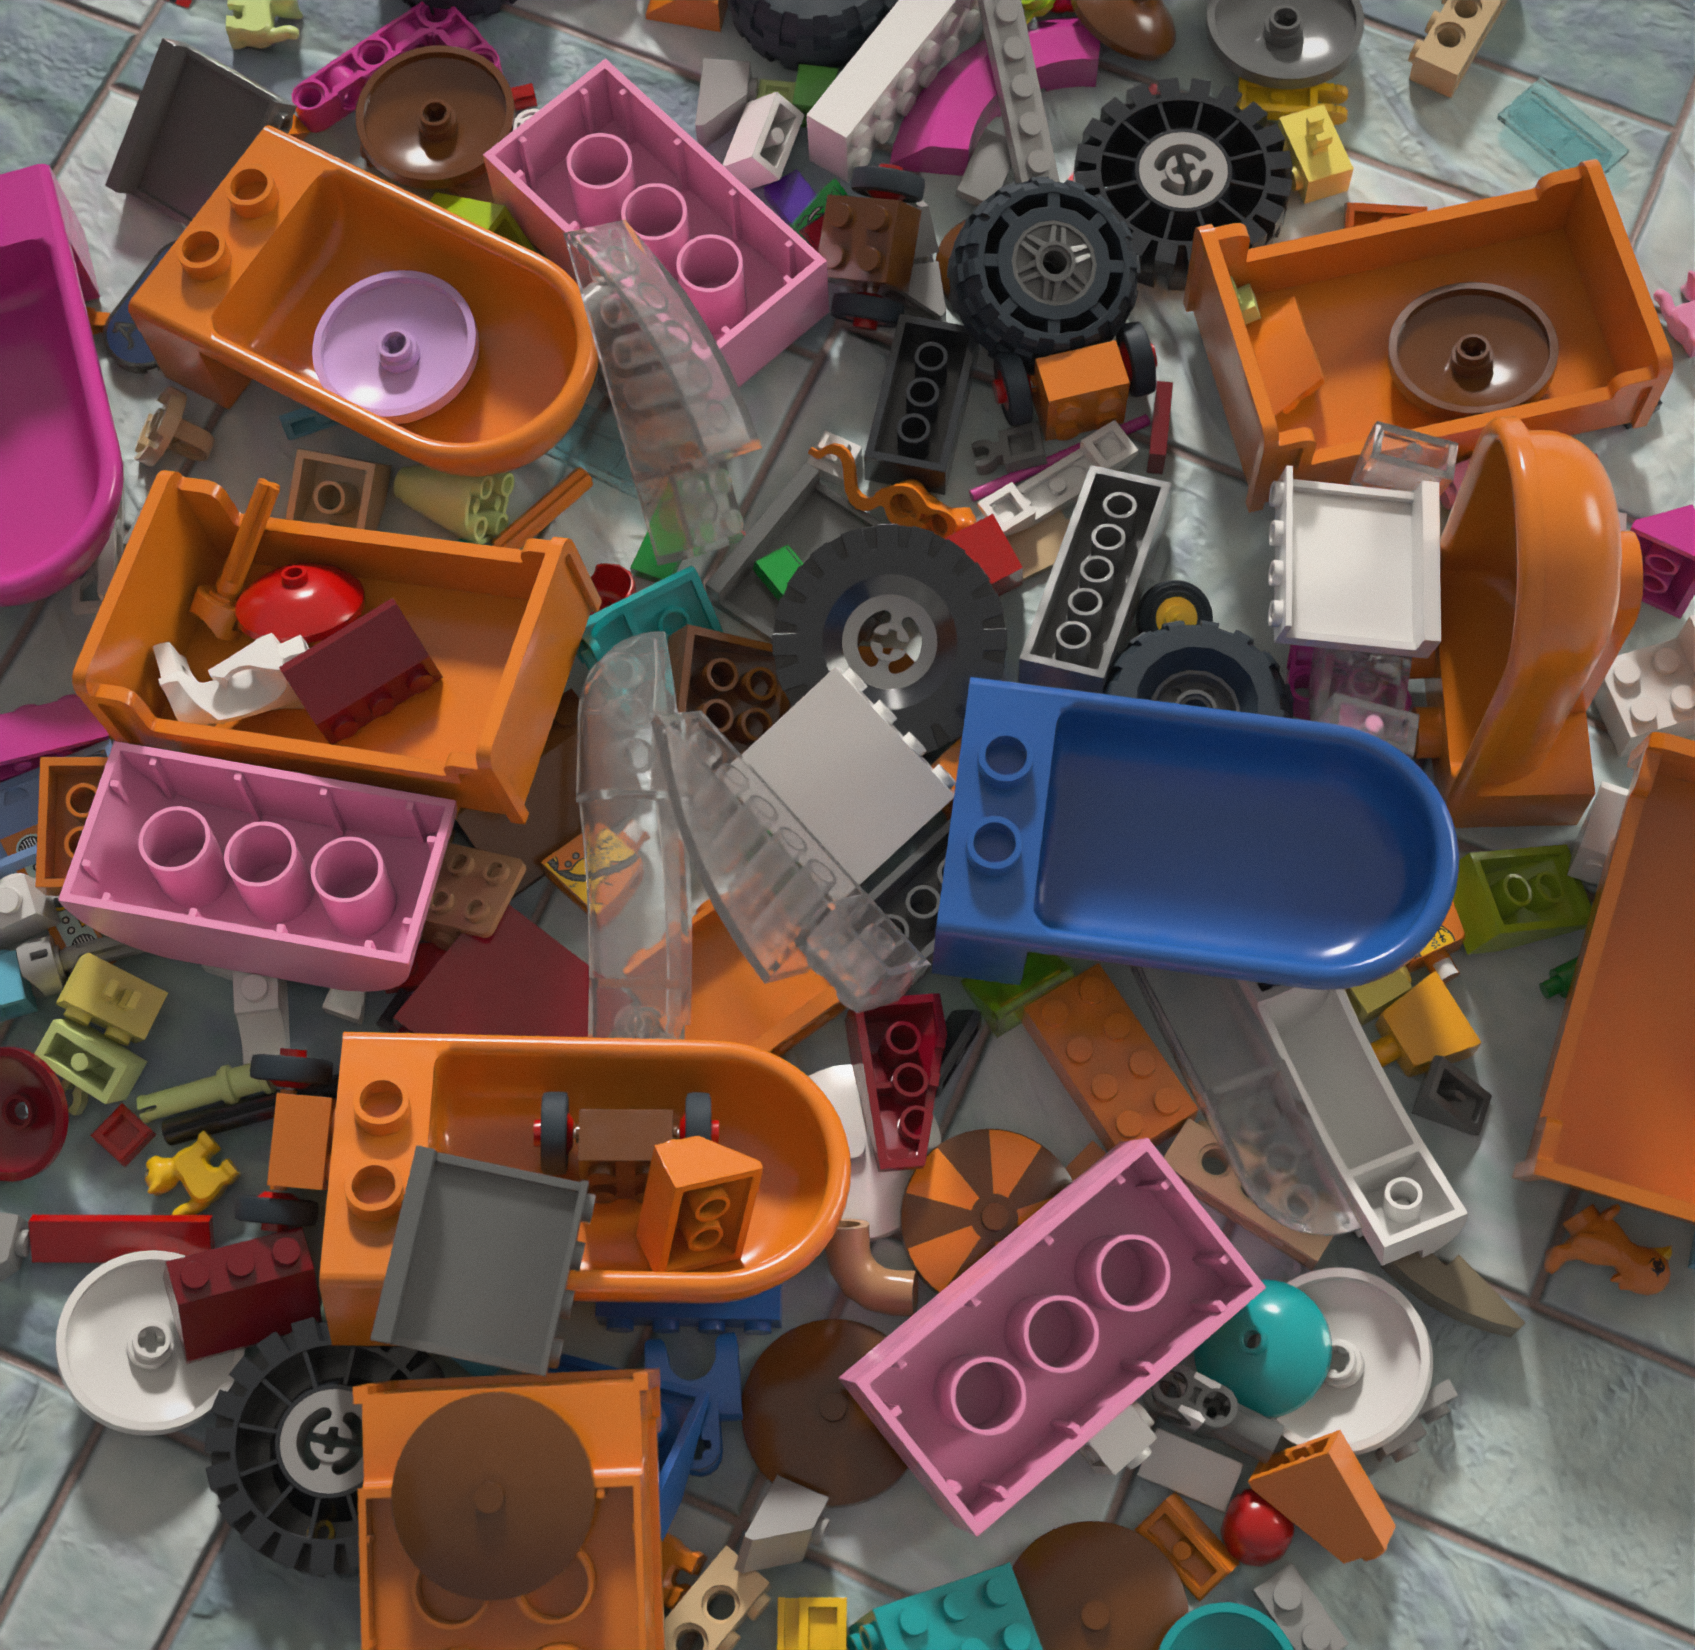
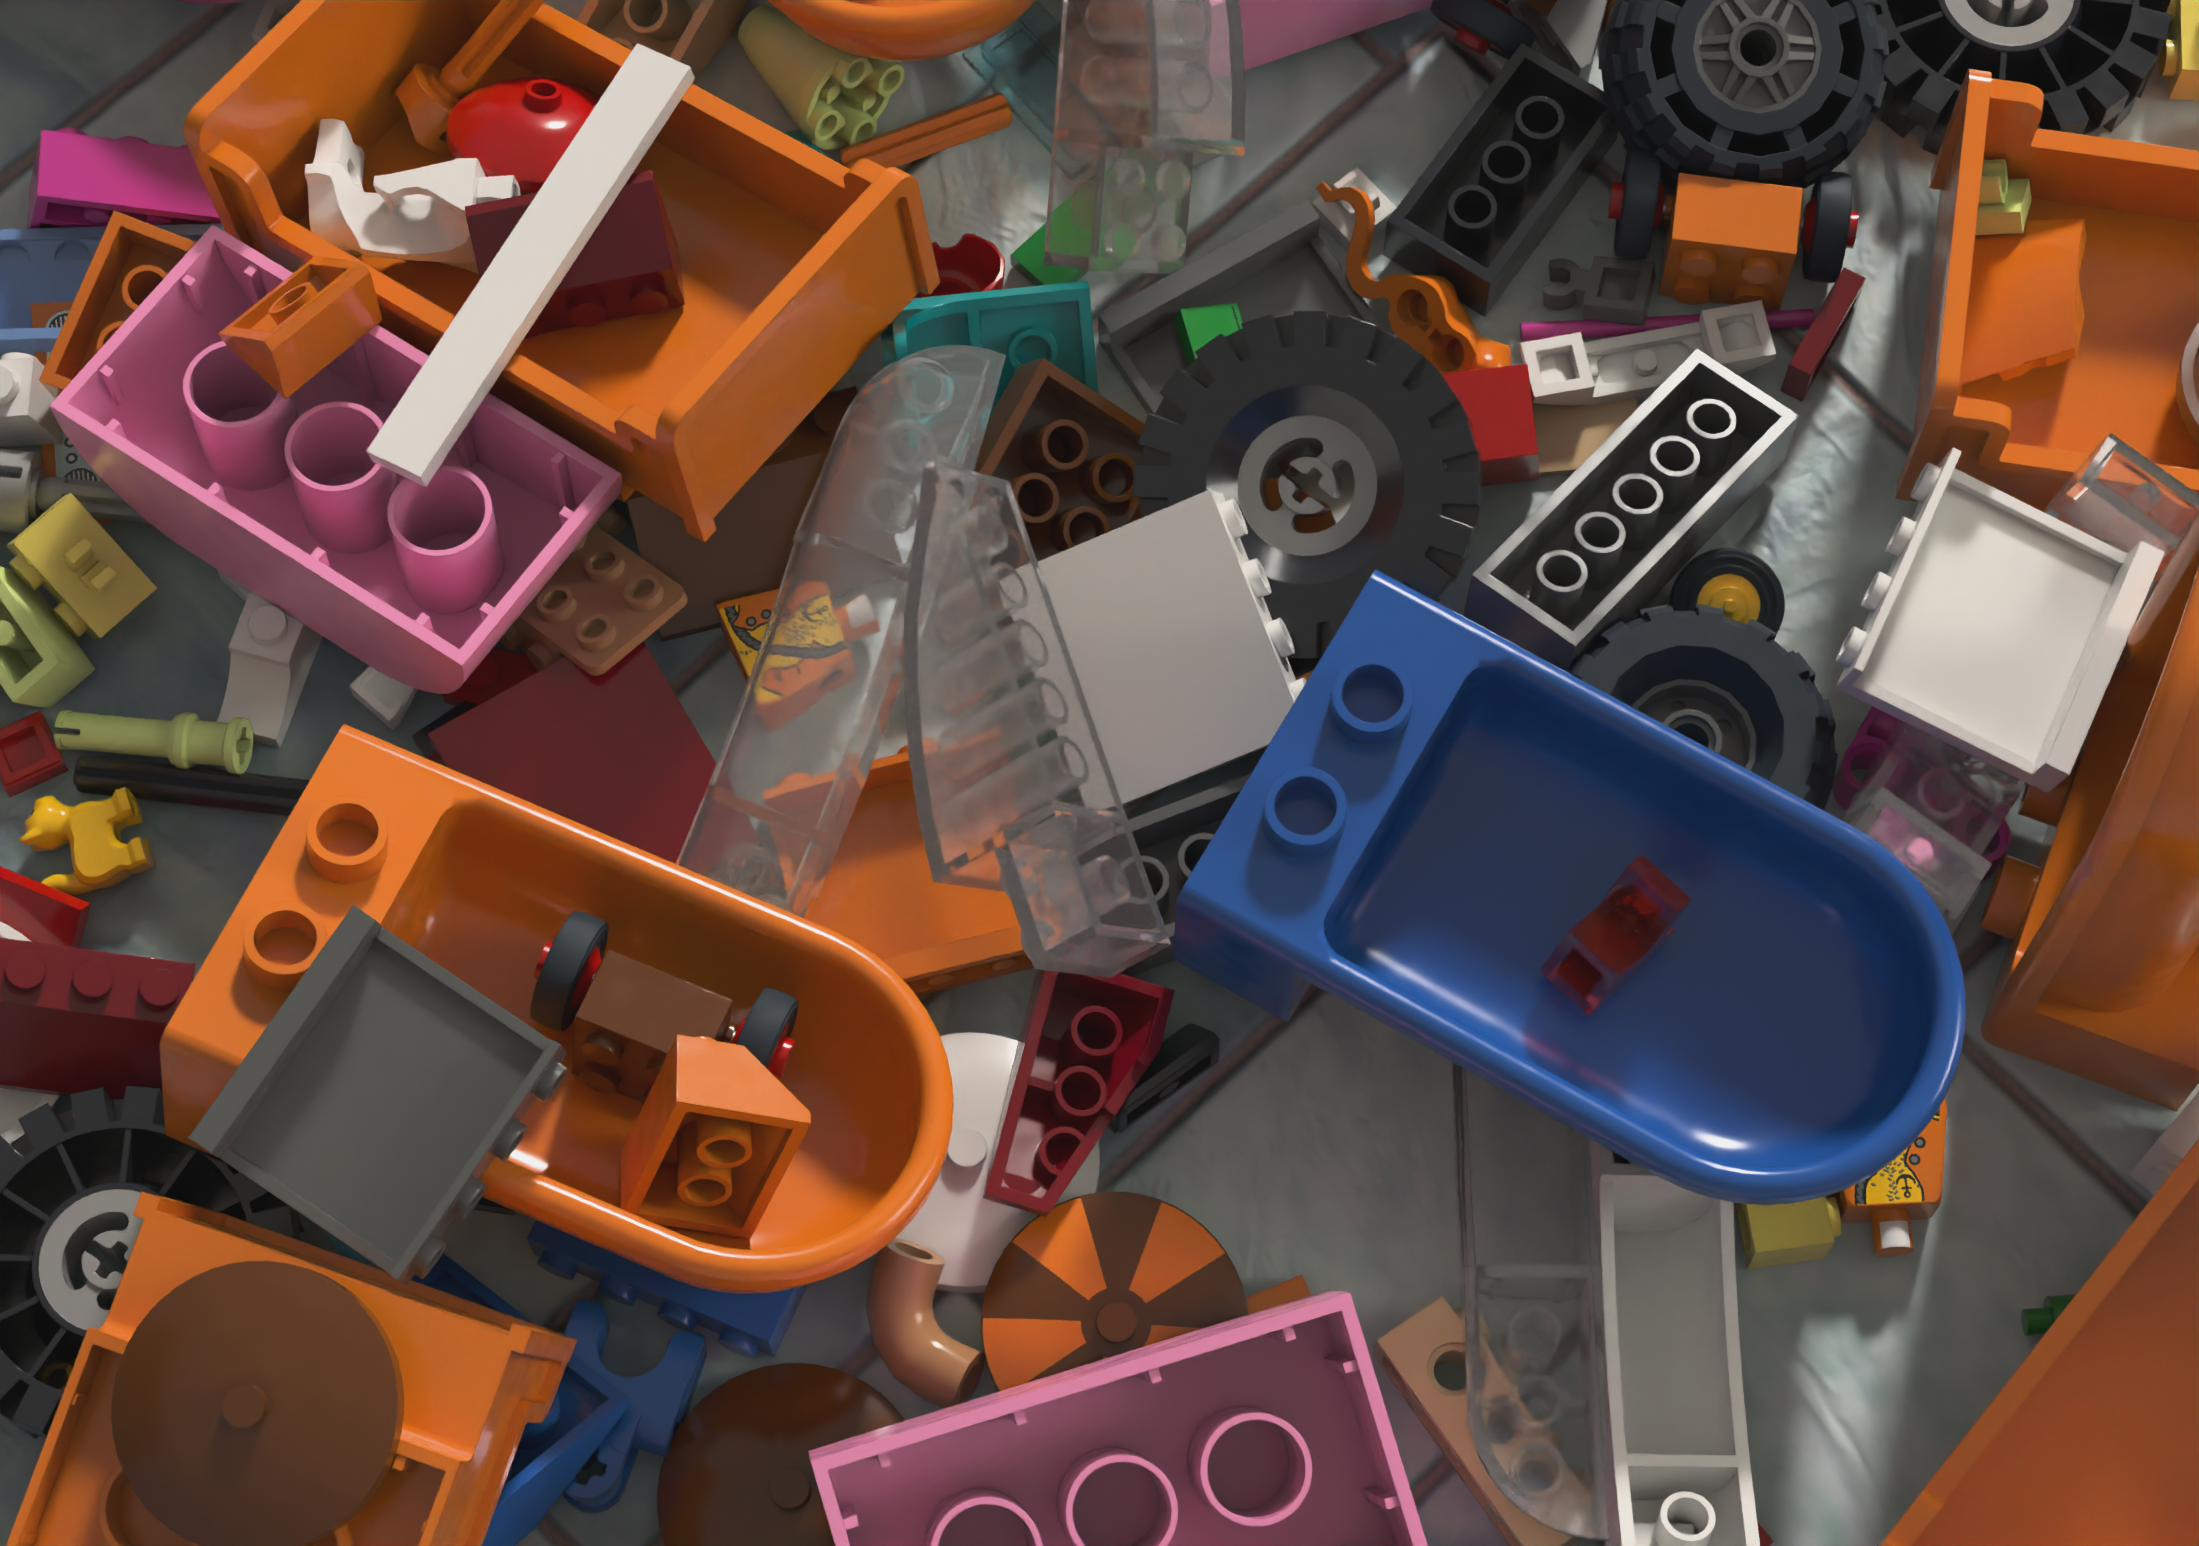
camera: 20 degrees right, 0 degrees up
brick [235,1048,337,1232] -> none
clear neon green slope [960,952,1074,1038] -> none
orange brick [1022,963,1199,1152] -> none
light orange torso [1370,971,1482,1077] -> none
dark grey slope [1411,1055,1492,1136] -> none
lime slope [1453,844,1592,955] -> none
none -> orange slope [218,256,382,399]
none -> white tile [366,43,695,487]
none -> clear red brick [1540,854,1692,1016]

